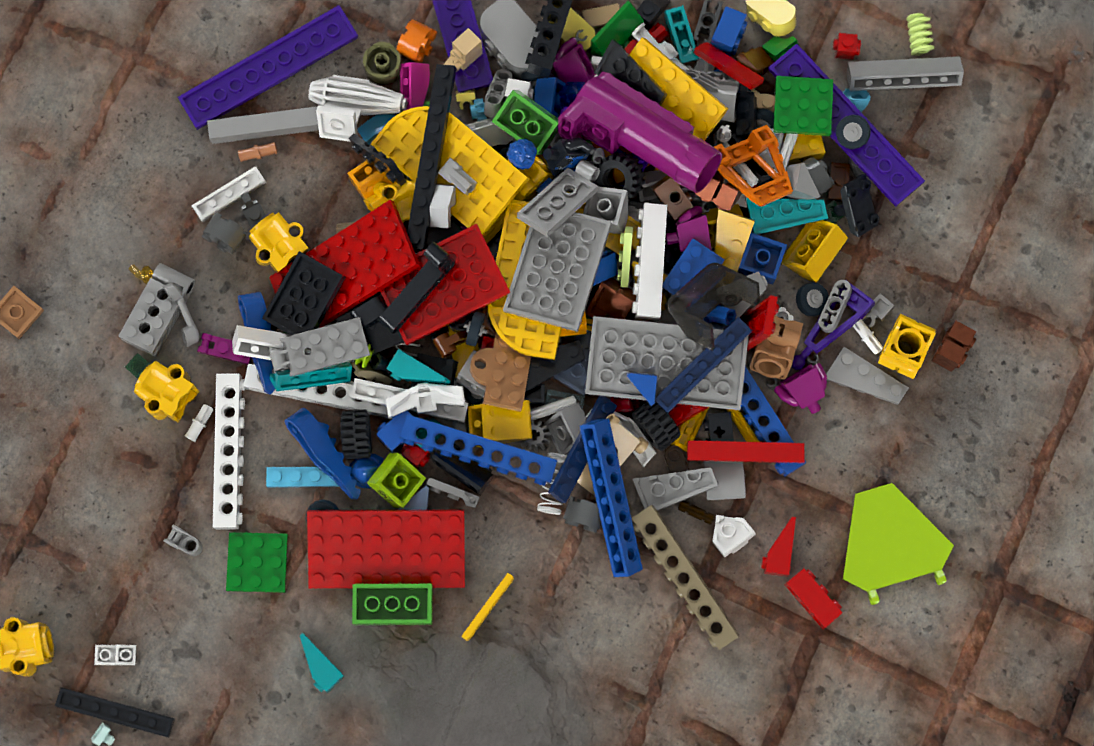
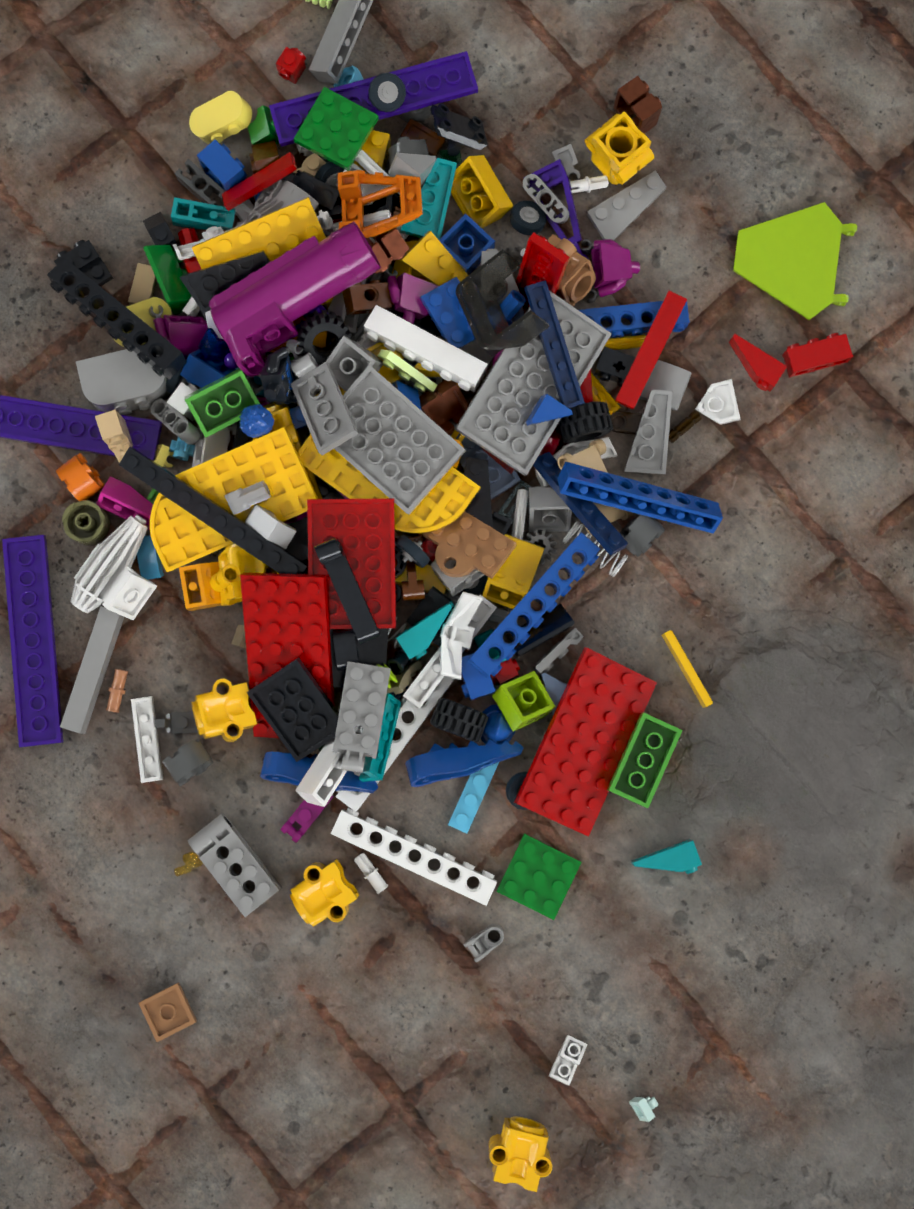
camera: 65 degrees left, 5 degrees up
black tile [55,687,175,738] -> none
clear green plate [125,353,150,379] -> none
light grey piece [162,283,199,347] -> none
black wing [349,133,406,186] -> none
dark tan brick [632,505,740,650] -> none

